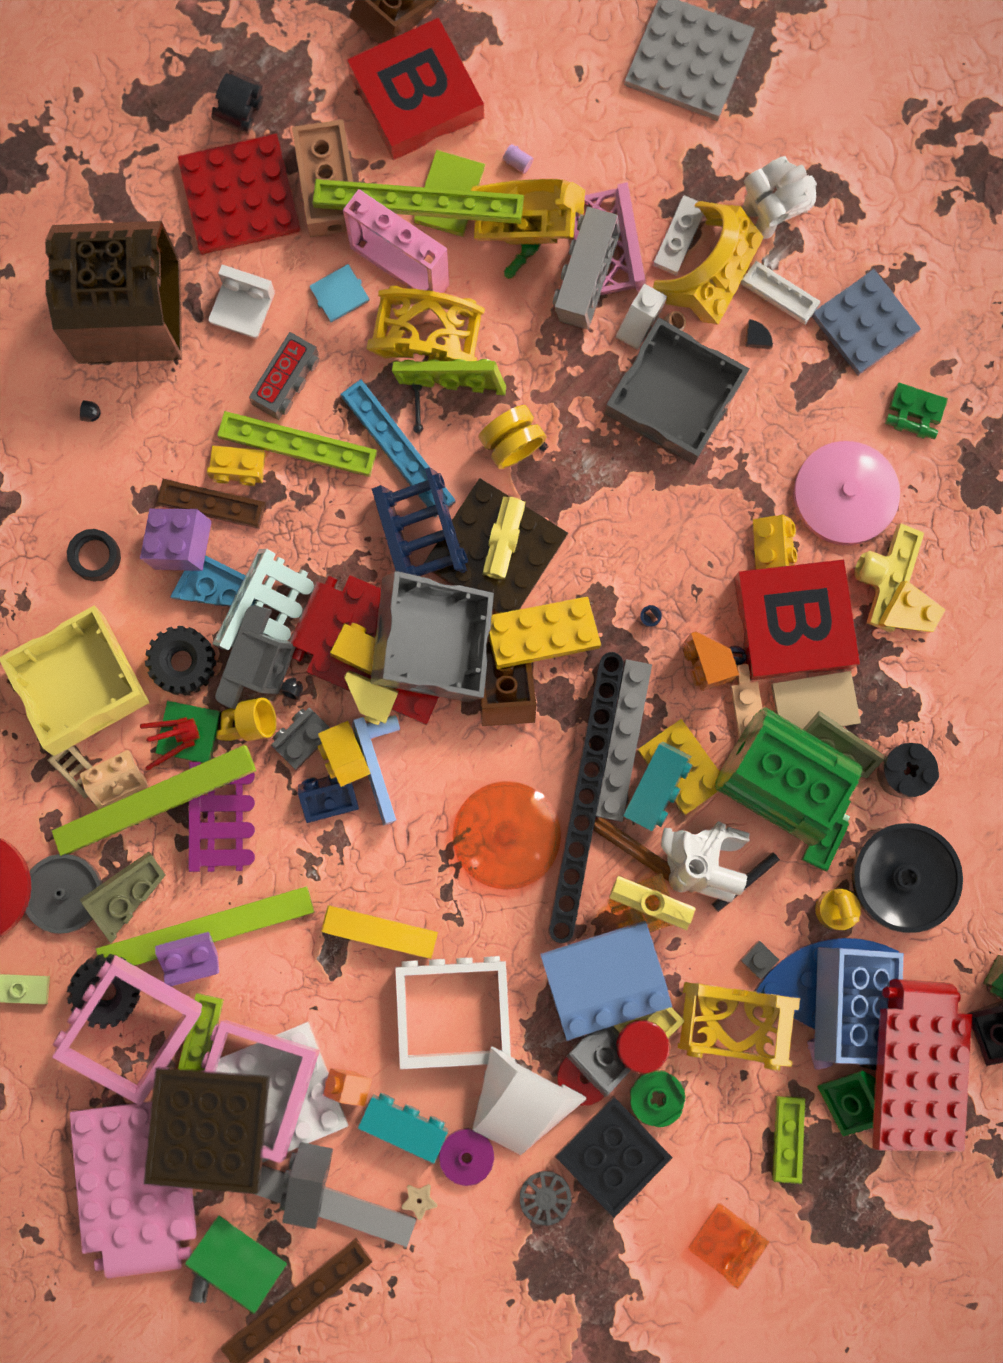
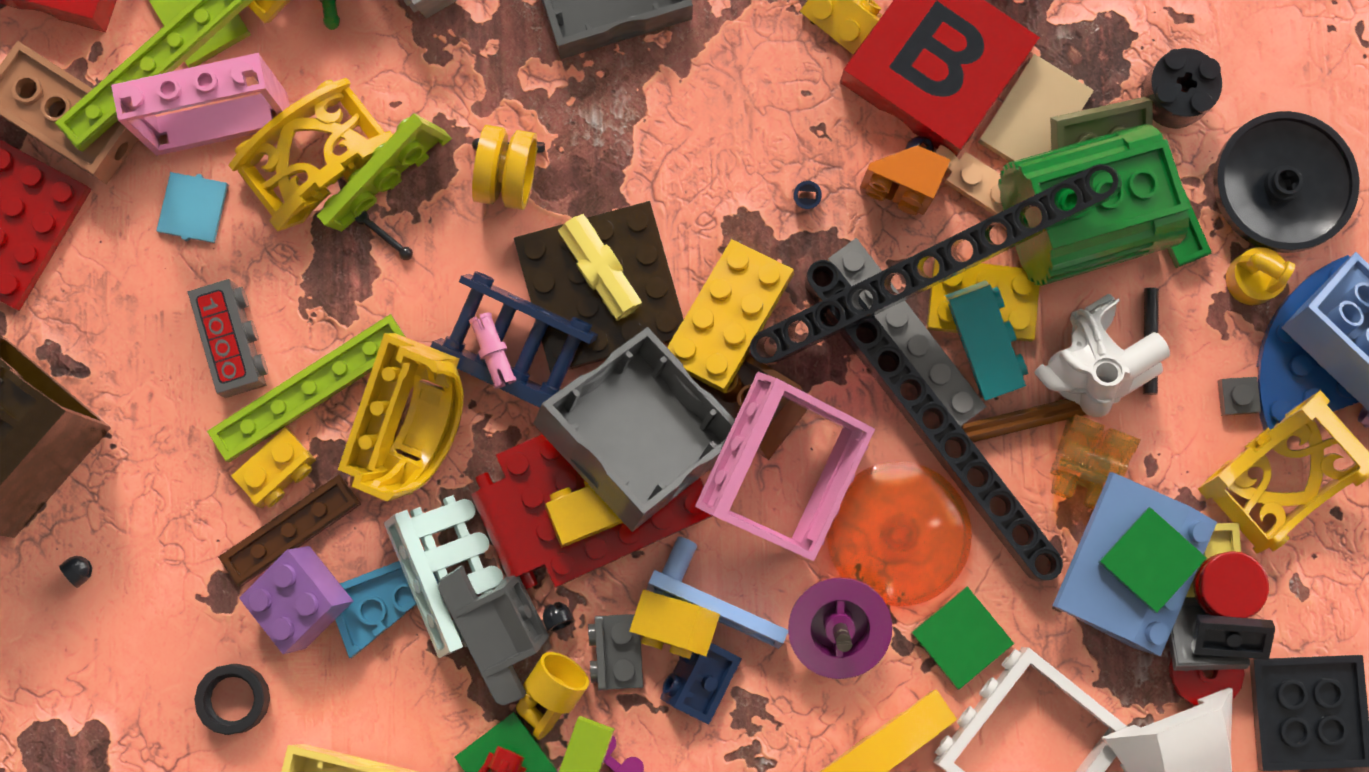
camera: 45 degrees left, 0 degrees up
black tyre [145,626,217,696] -> none
white bracket [209,264,275,339] -> none
dark azure tile [340,379,456,517] -> none
light yellow slope [345,671,399,725] -> none
light yellow piece [609,876,695,930] -> none
green plate [630,1070,686,1127] -> none
none -> yellow piece [338,333,463,502]
none -> bright pink pin [469,312,517,389]
none -> bright pink window [695,372,875,561]
none -> black beam [750,164,1122,364]
none -> magenta piece [788,578,892,679]
none -> green tile [910,586,1014,690]
none -> green tile [1098,507,1207,613]
none -> black plate [1191,614,1276,660]

